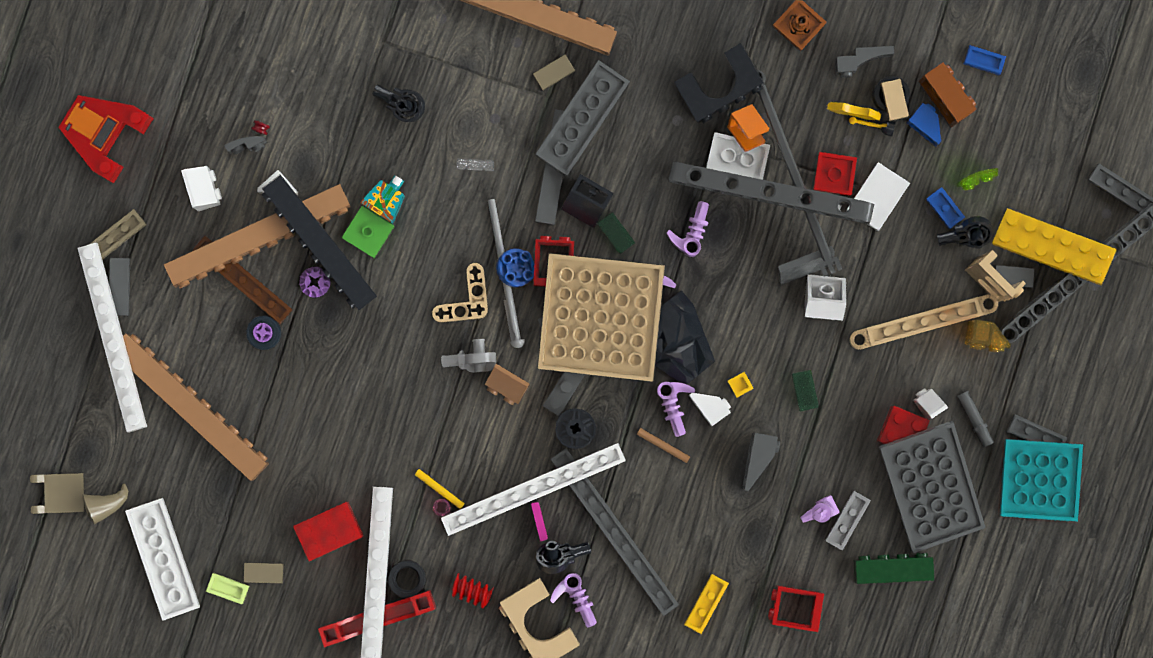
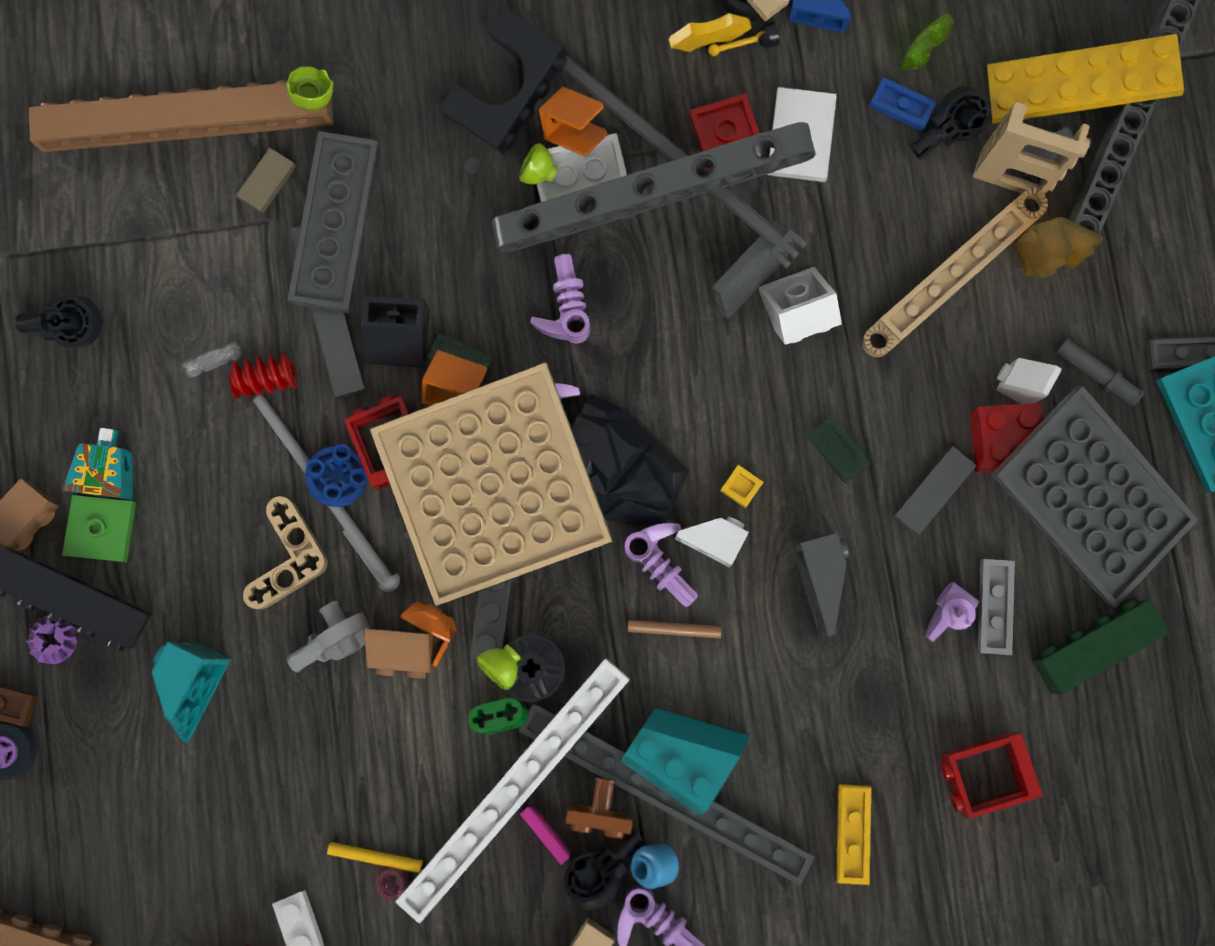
camera: 20 degrees left, 5 degrees down
none -> teal wedge [152,642,231,744]
none -> red piece [229,352,298,399]
none -> lime hair [286,66,333,111]
none -> orange piece [400,601,457,667]
none -> orange piece [421,350,487,406]
none -> green beam [468,698,529,735]
none -> lime brick [477,645,521,689]
none -> lime brick [519,143,558,185]
none -> dark orange plate [565,777,633,838]
none -> teal wedge [620,708,750,816]
none -> dark azure head [631,843,679,889]
none -> dark grey tile [893,446,977,536]

